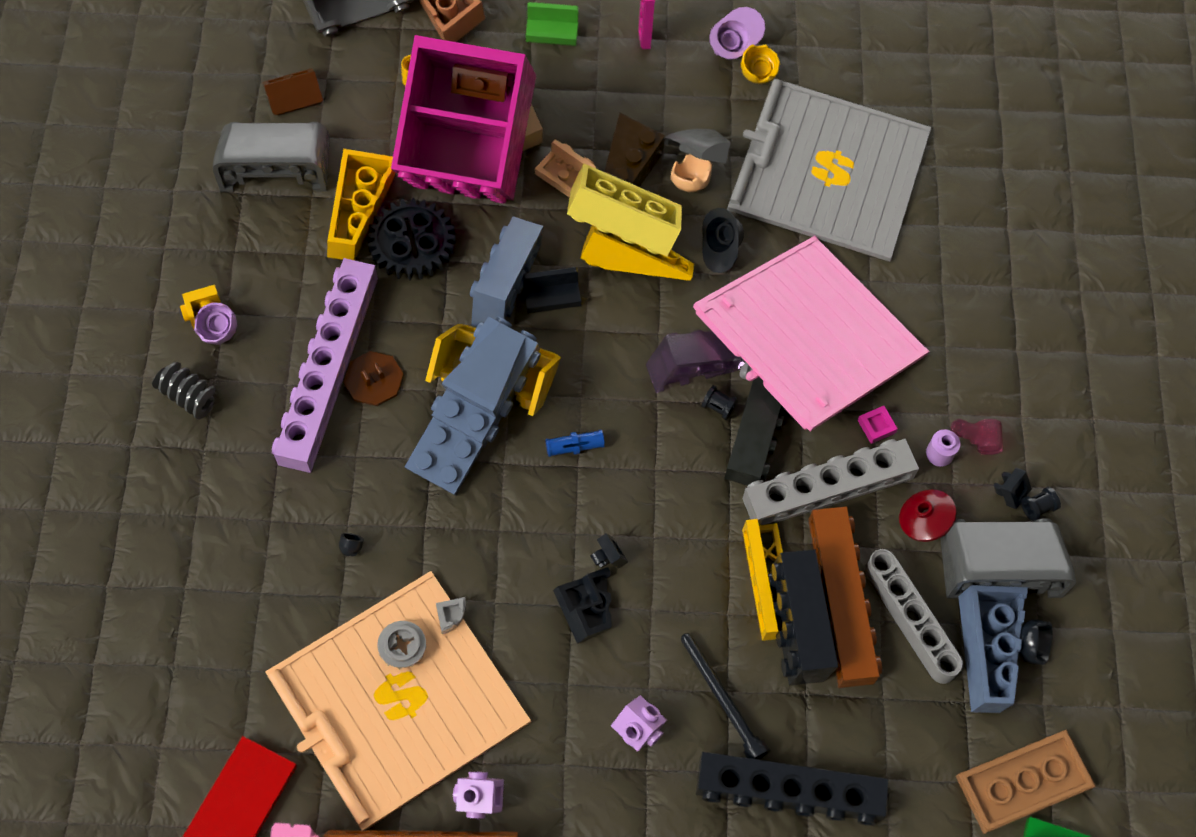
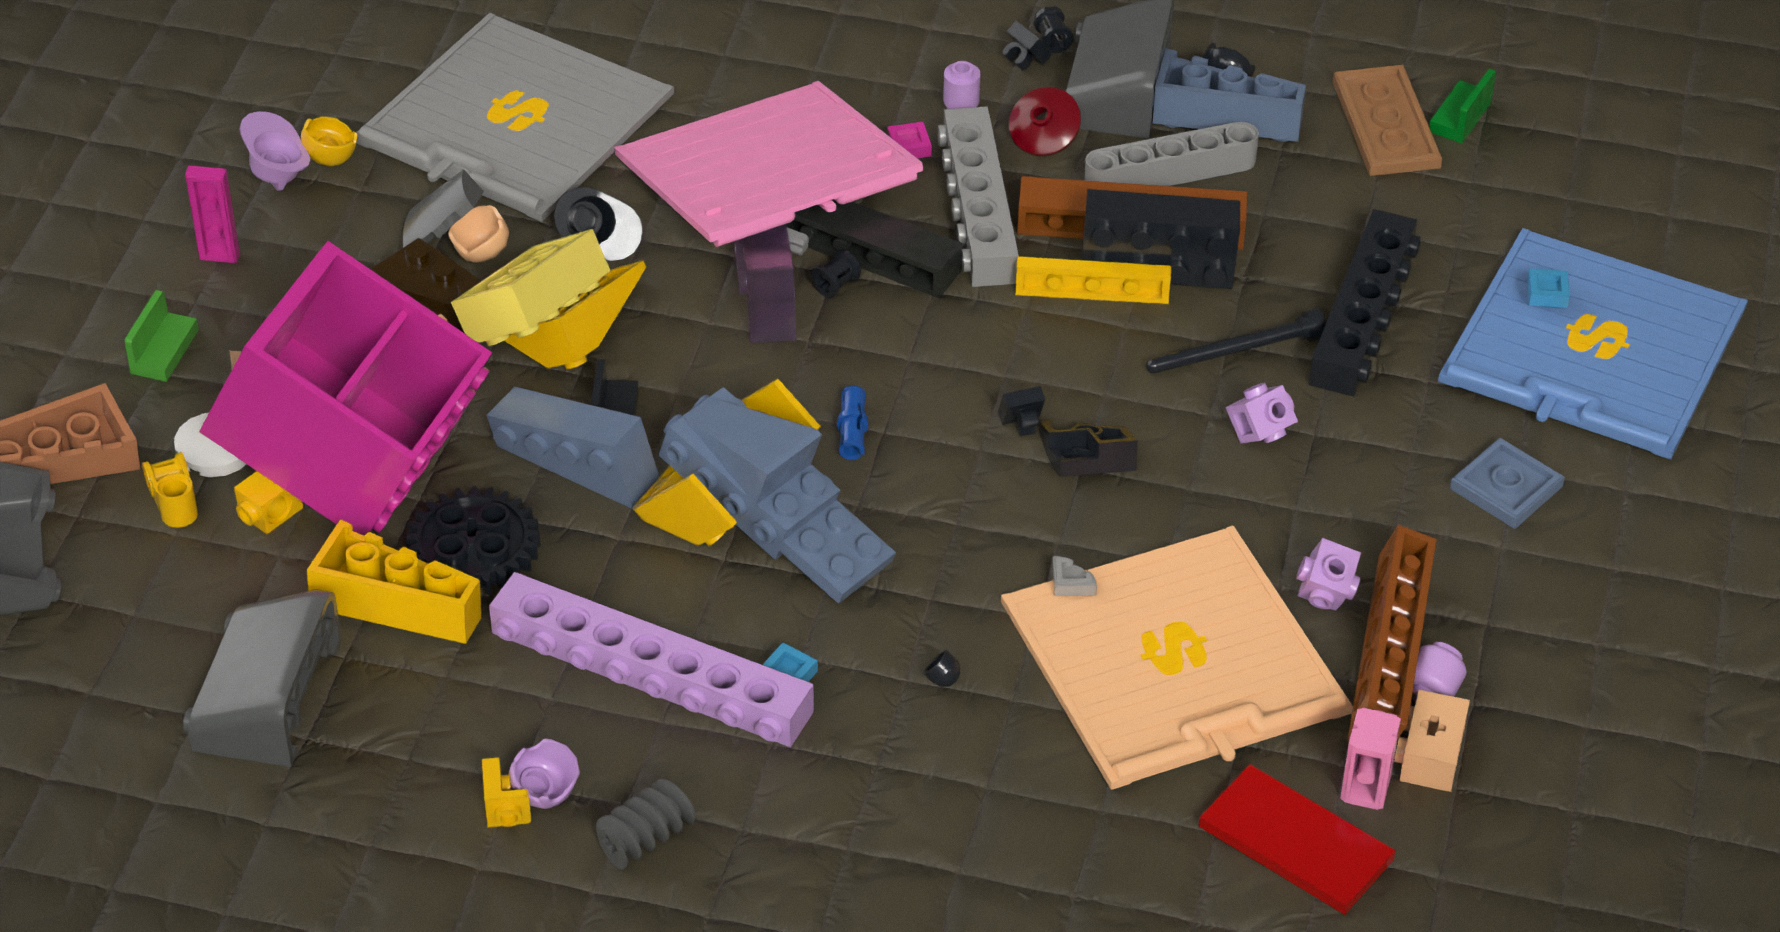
camera: 75 degrees left, 20 degrees down
reddish brown panel [262,68,323,115] -> none
reddish brown piece [343,351,404,406] -> none
light grey gear [377,621,426,669] -> none
reddish brown panel [451,63,510,102] -> none
clear pink pin [950,419,1003,455] -> none
none -> dark azure plate [763,643,818,682]

